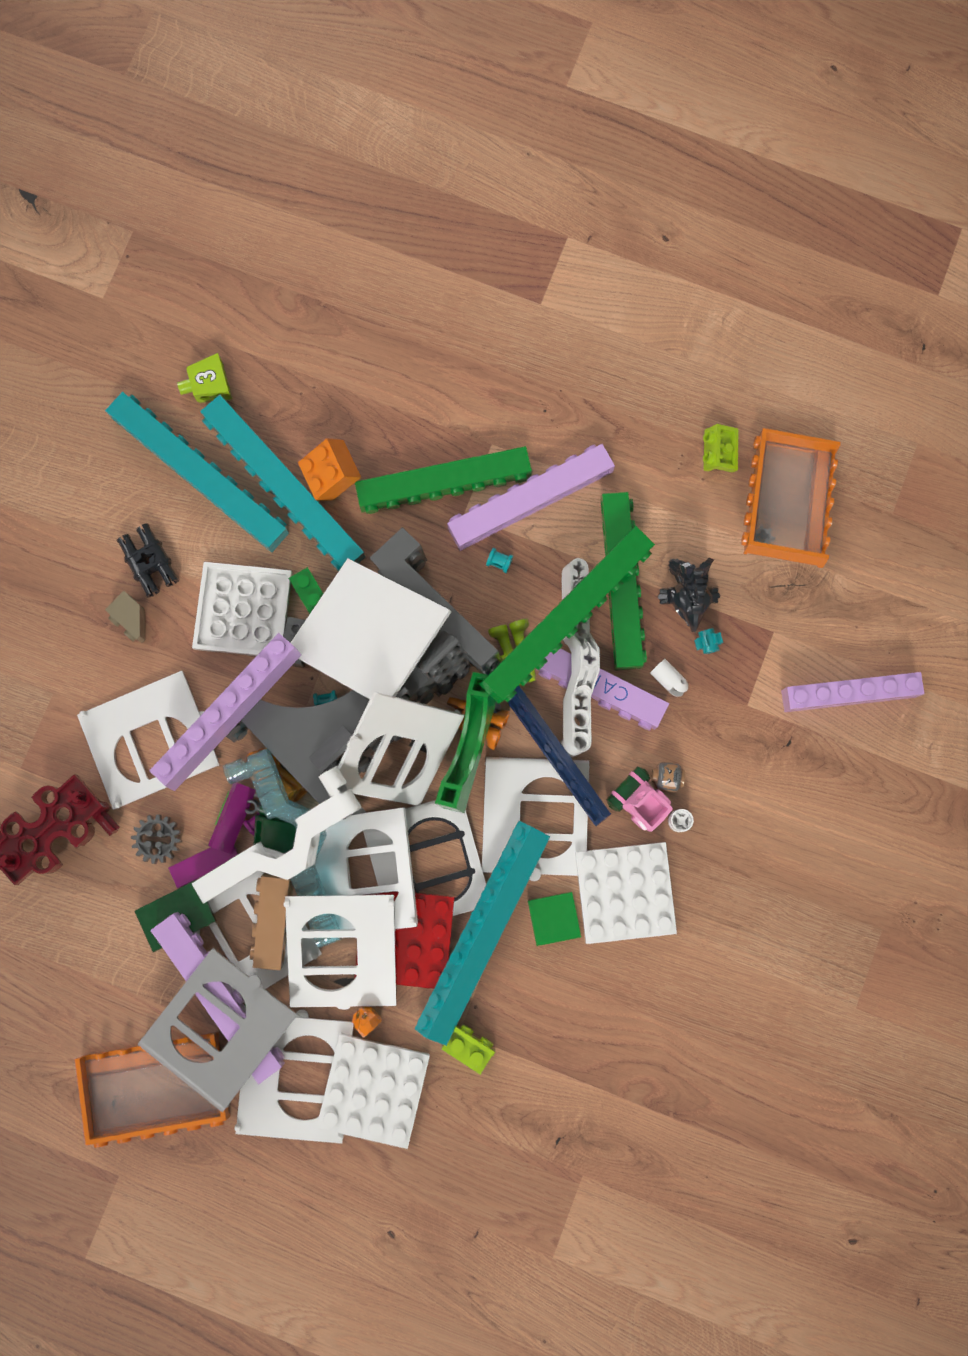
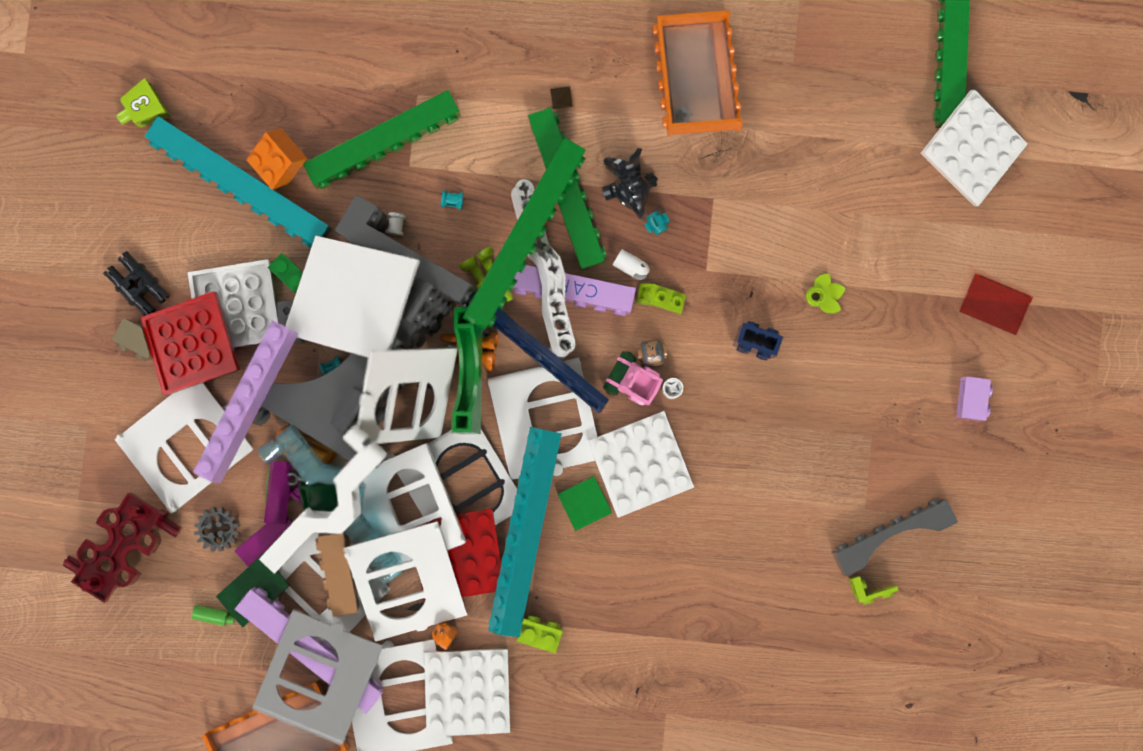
camera: 15 degrees left, 5 degrees up
teal brick [105,391,289,553] -> none
lavender brick [447,444,615,551] -> none
lime bracket [703,424,739,472] -> none
lavender brick [781,672,924,712] -> none
none -> red plate [140,291,240,396]
none -> bright green cylinder [192,605,235,626]
none -> white bush [385,212,406,236]
none -> dark brown slope [550,86,573,109]
none -> lime bracket [636,283,686,314]
none -> dark blue brick [732,321,783,361]
none -> lime plate [806,273,846,314]
none -> dark grey arch [832,498,958,576]
none -> lime bracket [848,575,899,605]

